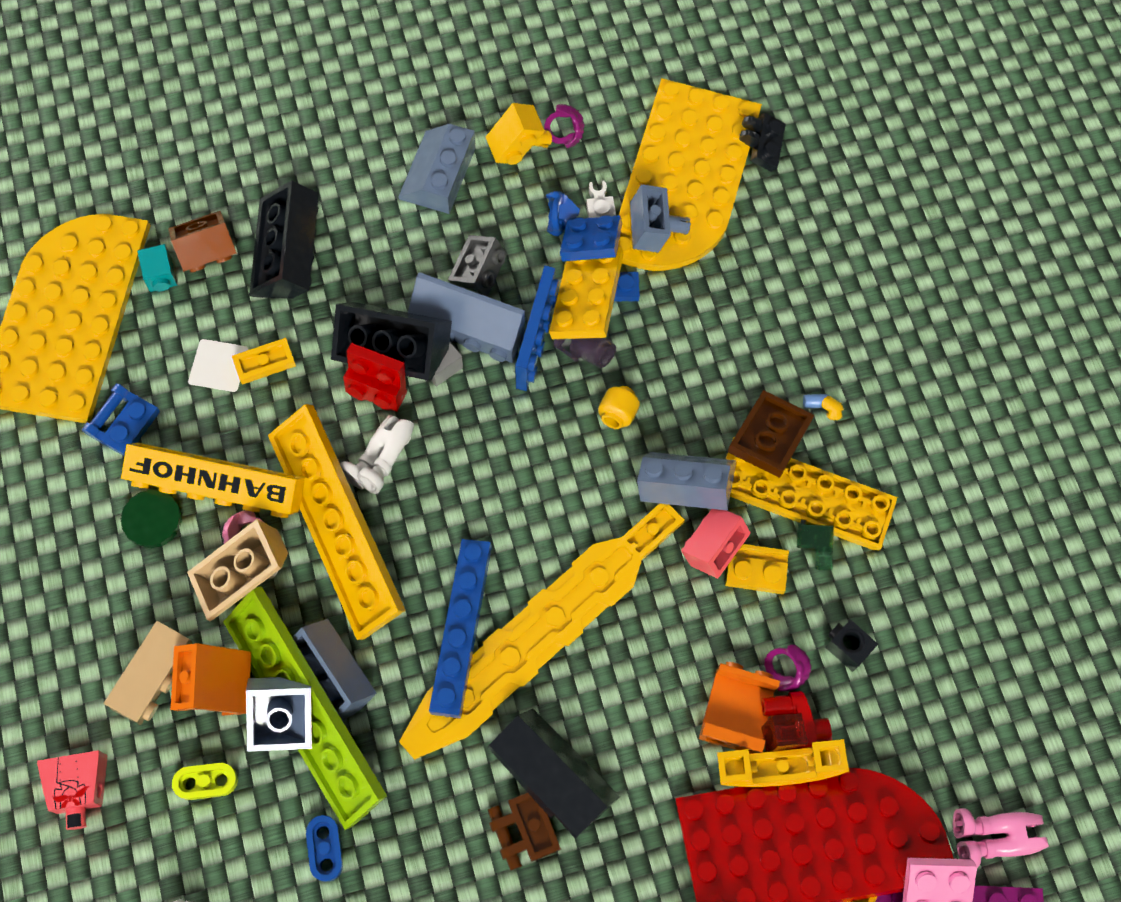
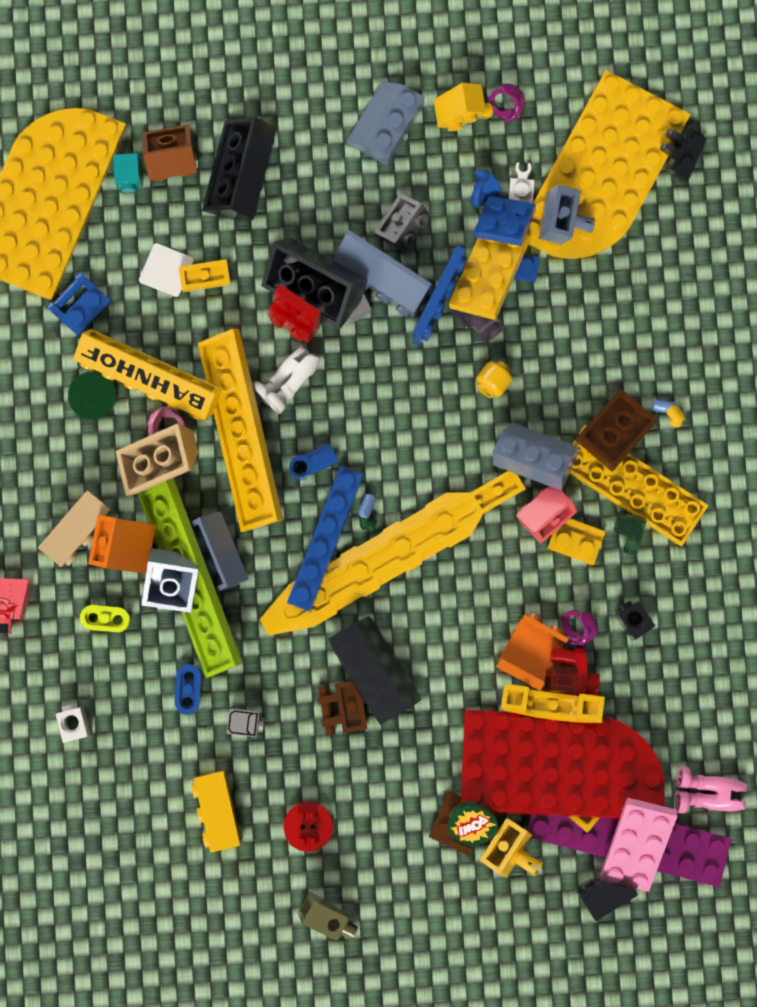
camera: 15 degrees right, 15 degrees up
none -> light grey brick [226,708,265,737]
none -> blue piece [289,443,338,481]
none -> arm [359,494,377,532]

